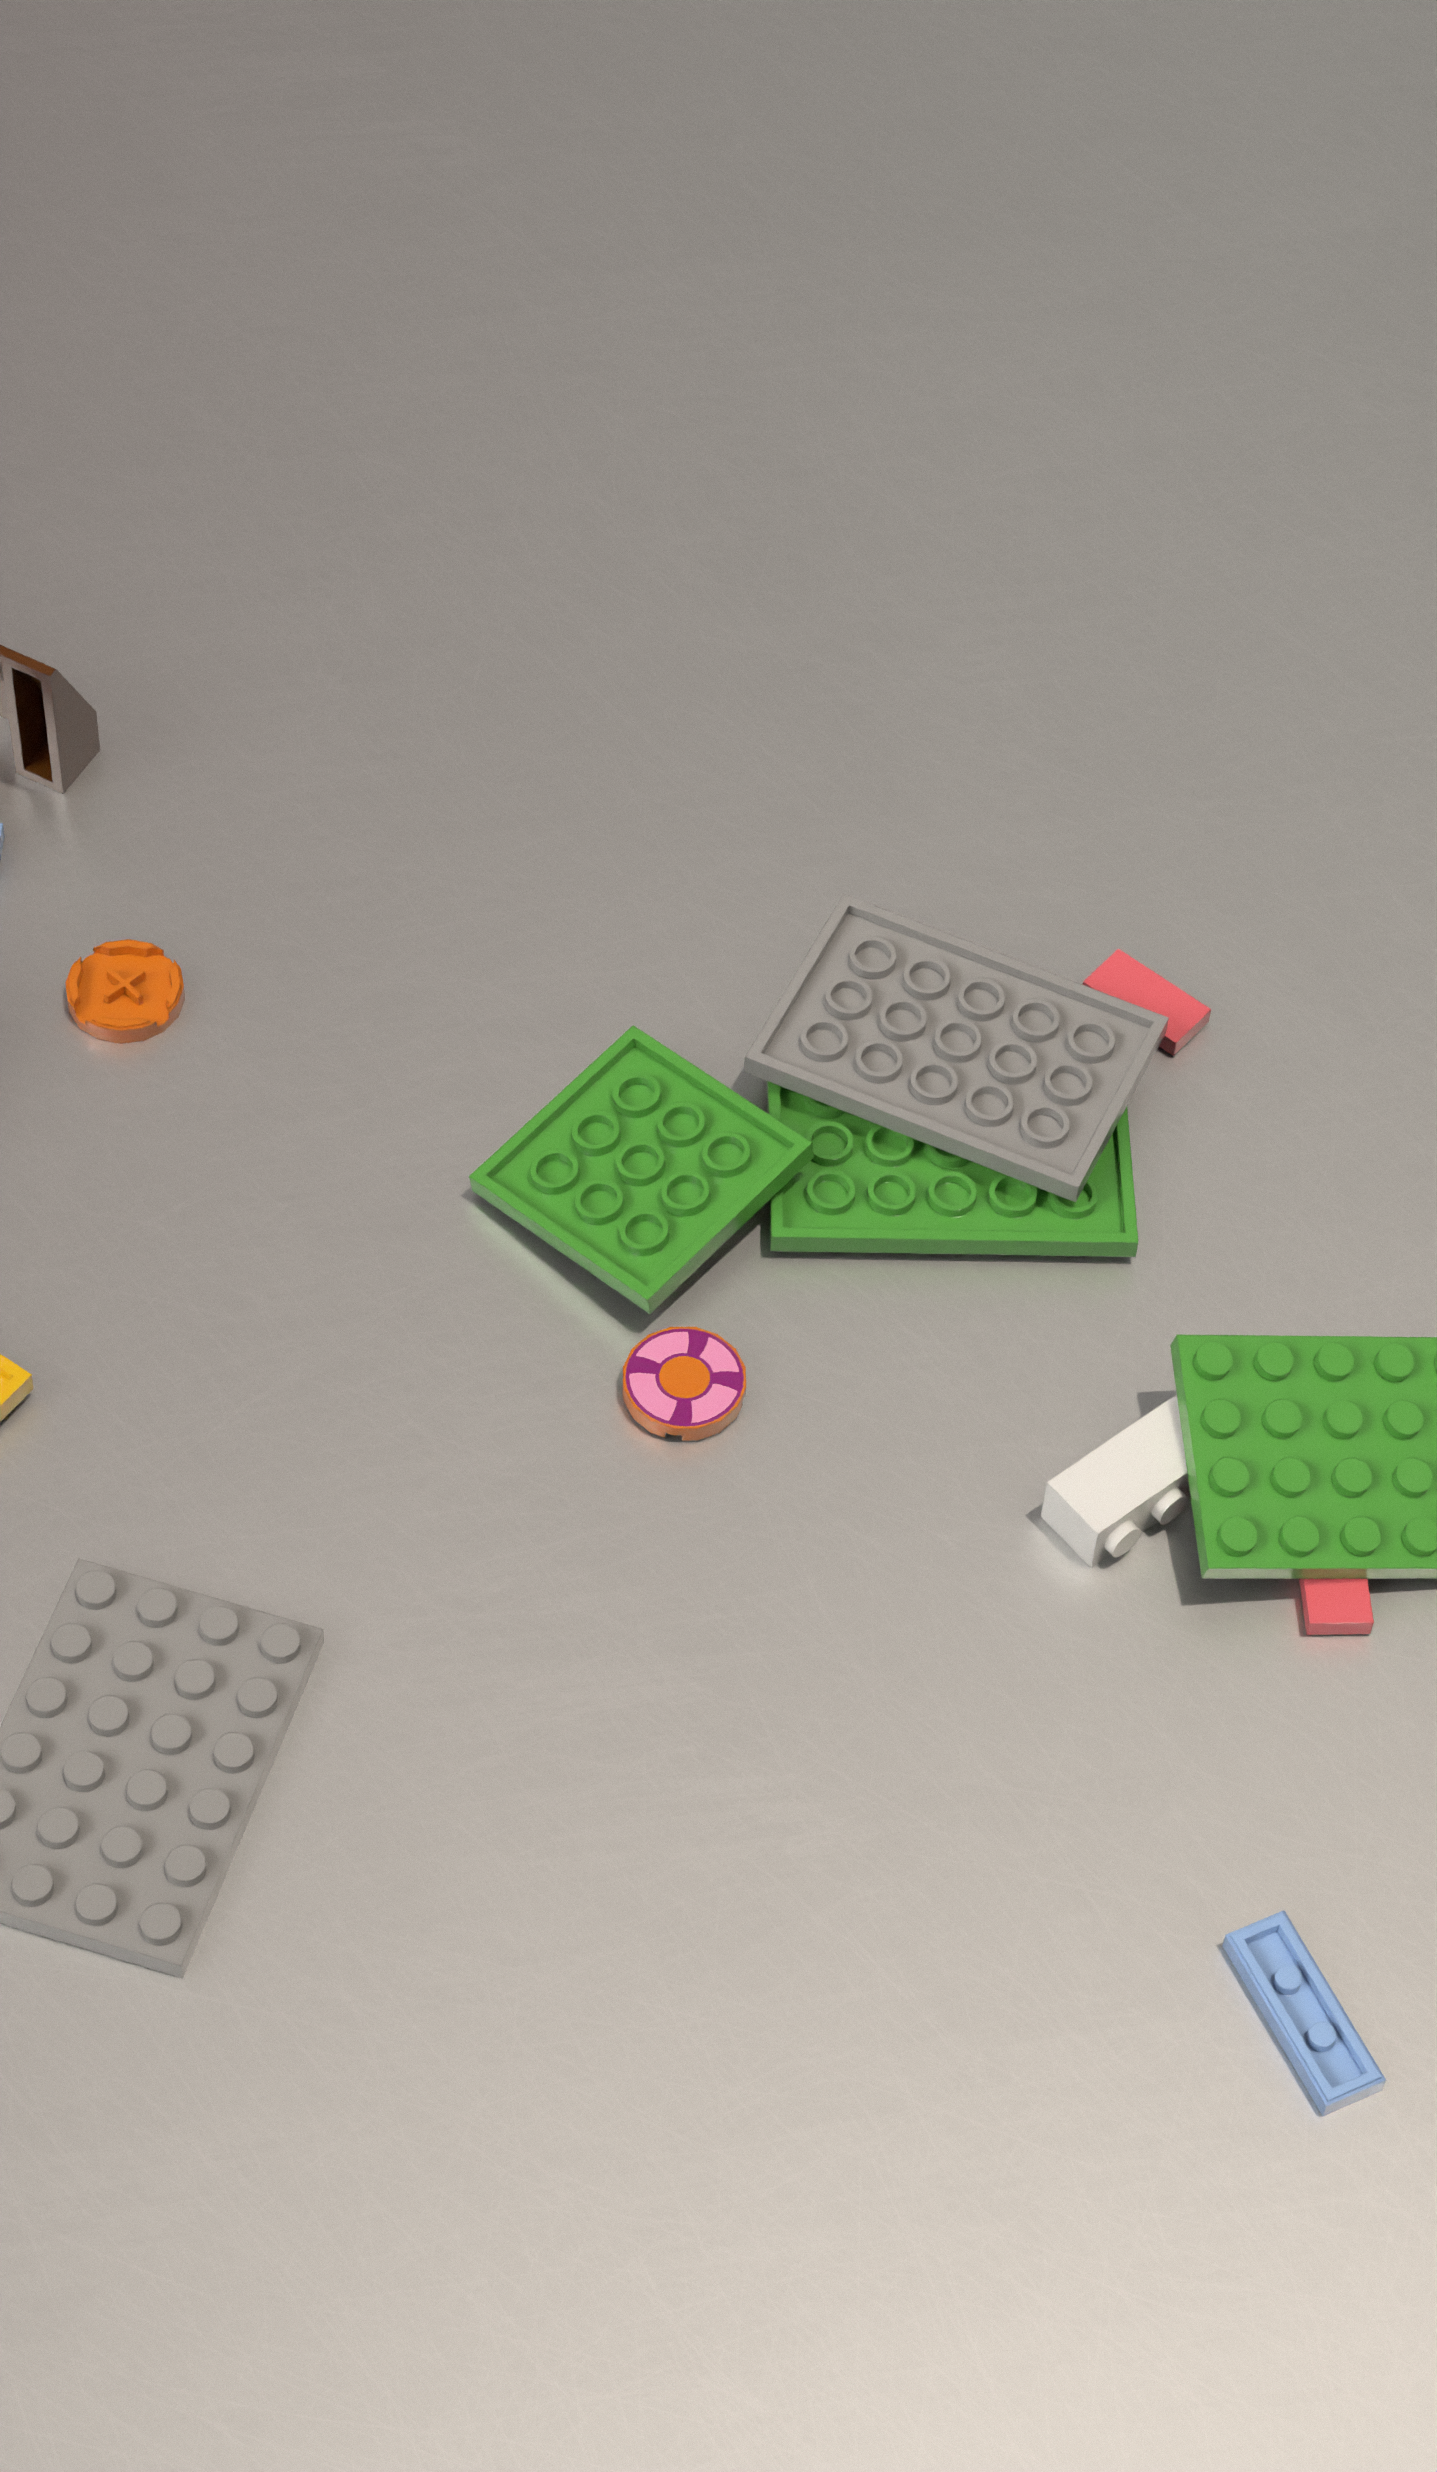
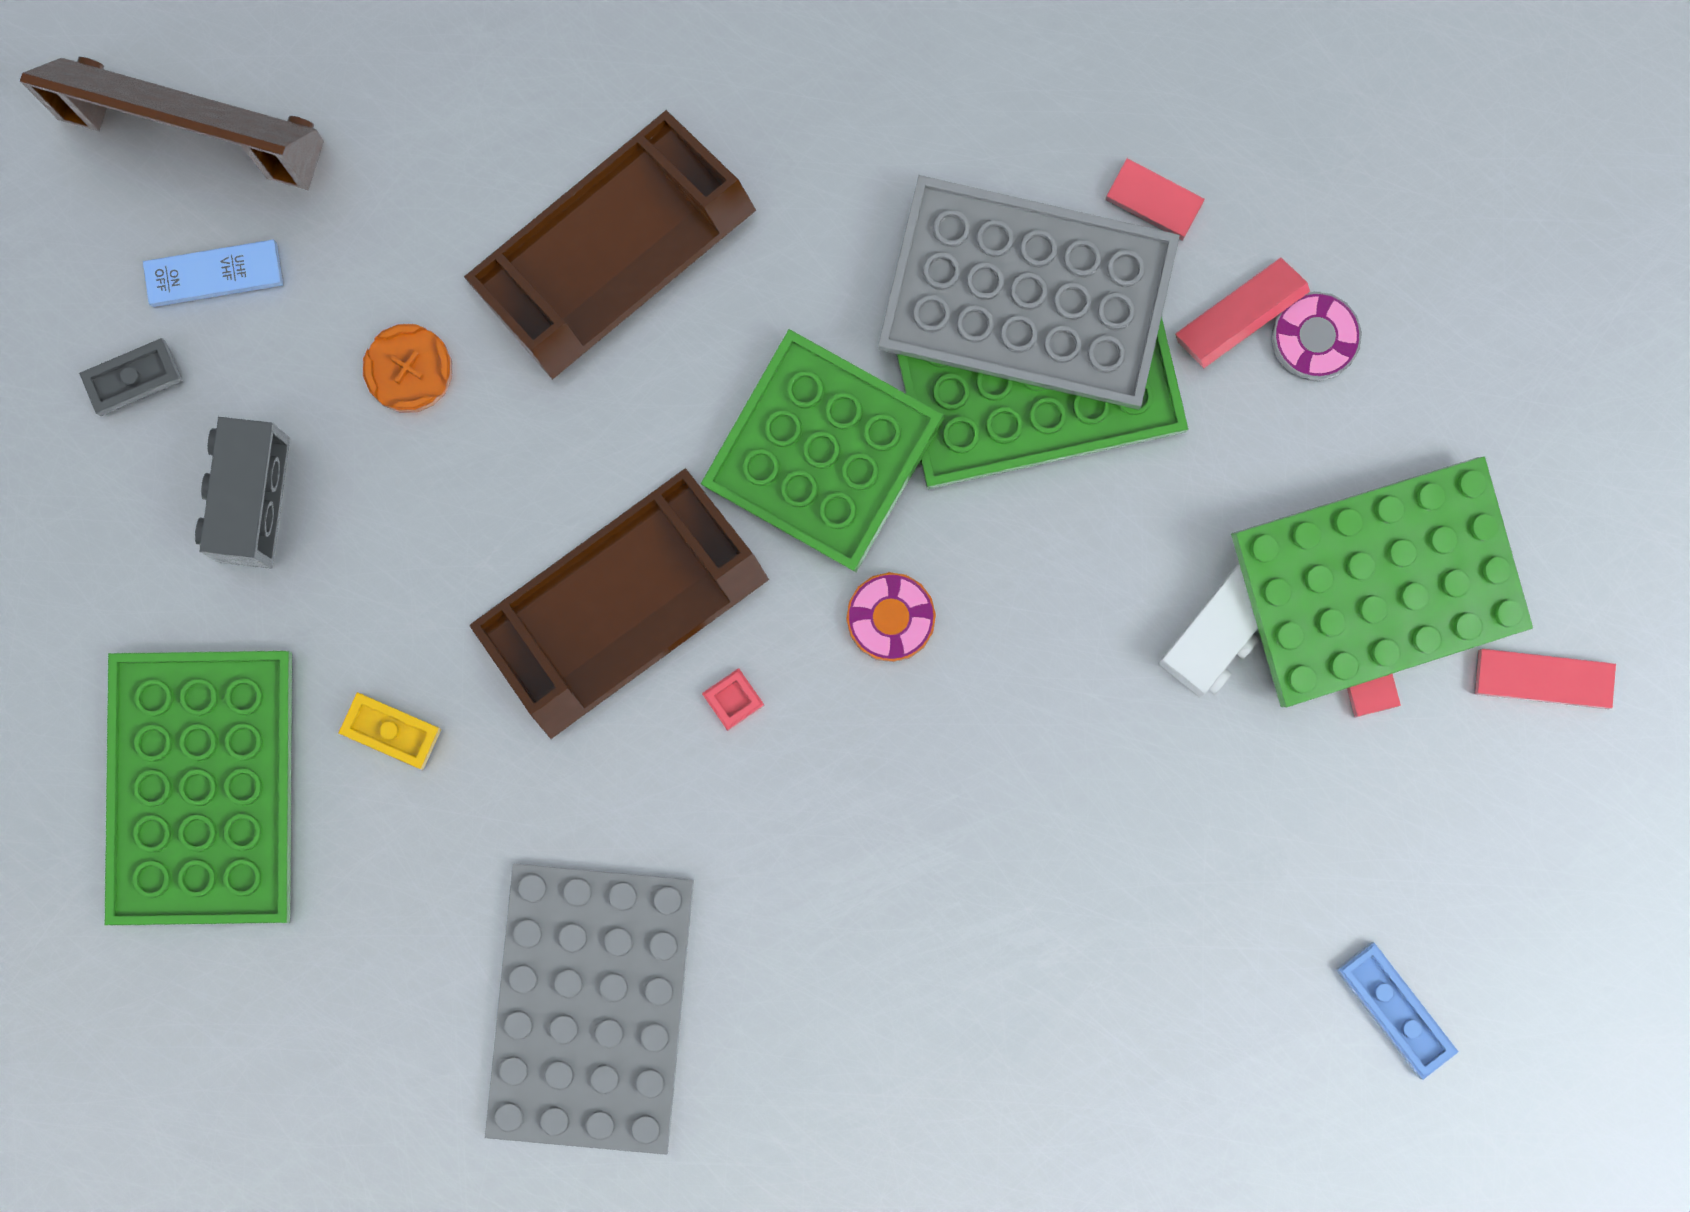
camera: 10 degrees left, 30 degrees up
none -> reddish brown slope [464,110,756,380]
none -> reddish brown slope [469,468,769,739]
none -> coral tile [702,668,765,731]
none -> coral tile [1175,258,1310,368]
none -> tile [1271,291,1362,381]

